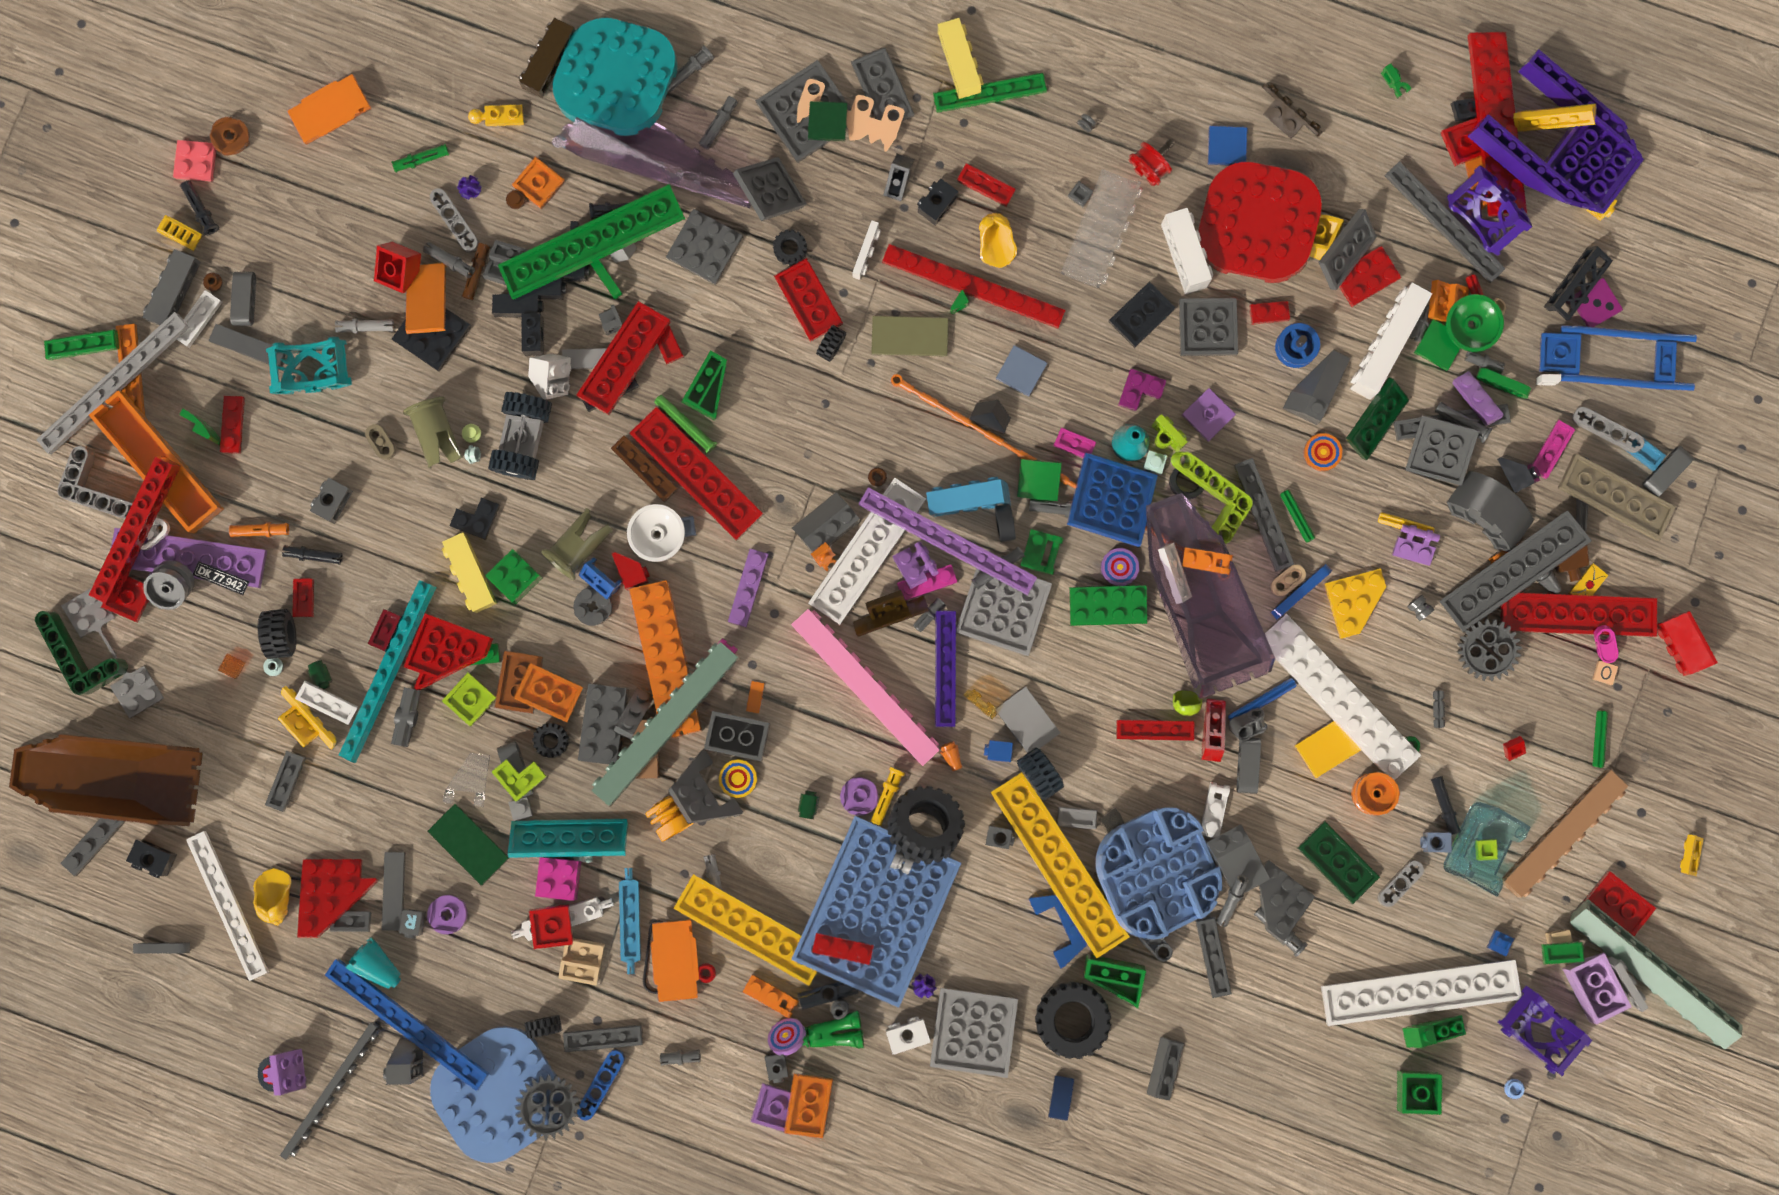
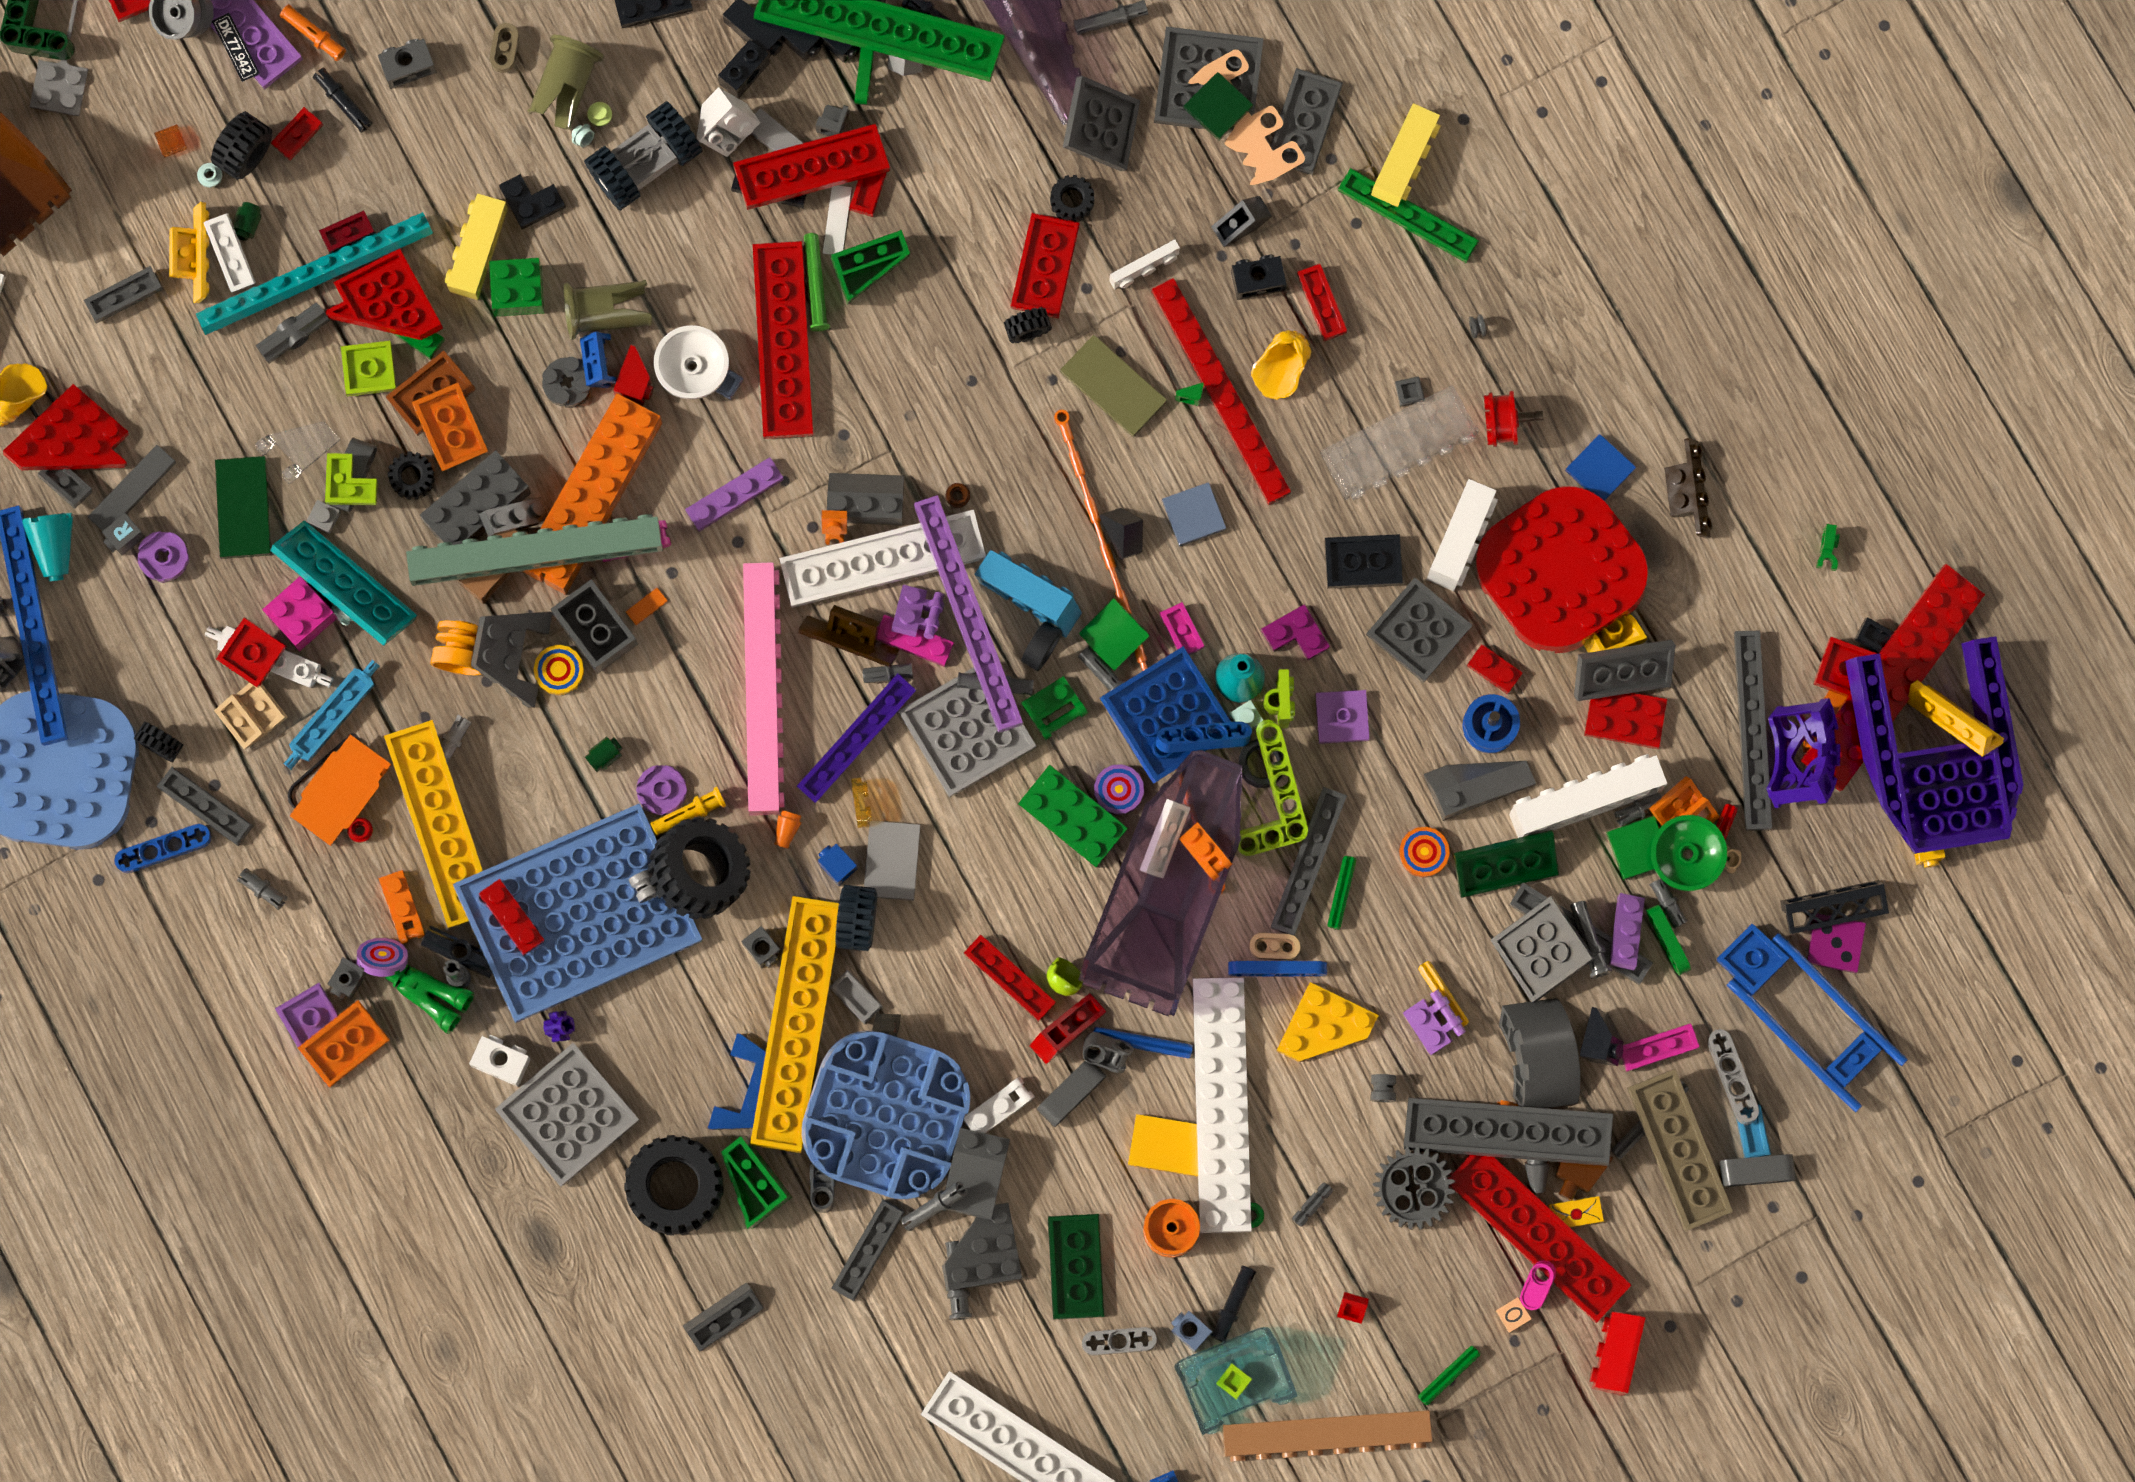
camera: 35 degrees right, 5 degrees down
dark grey gear [515,1074,580,1140] -> none
reddish brown plate [611,435,678,503] -> none
dark grey plate [666,209,743,285] -> none
dark blue slope [1048,1075,1074,1121] -> none
white tile [1536,374,1561,385] -> none
none -> white sticker [823,186,852,254]
none -> blue beam [1155,721,1252,753]

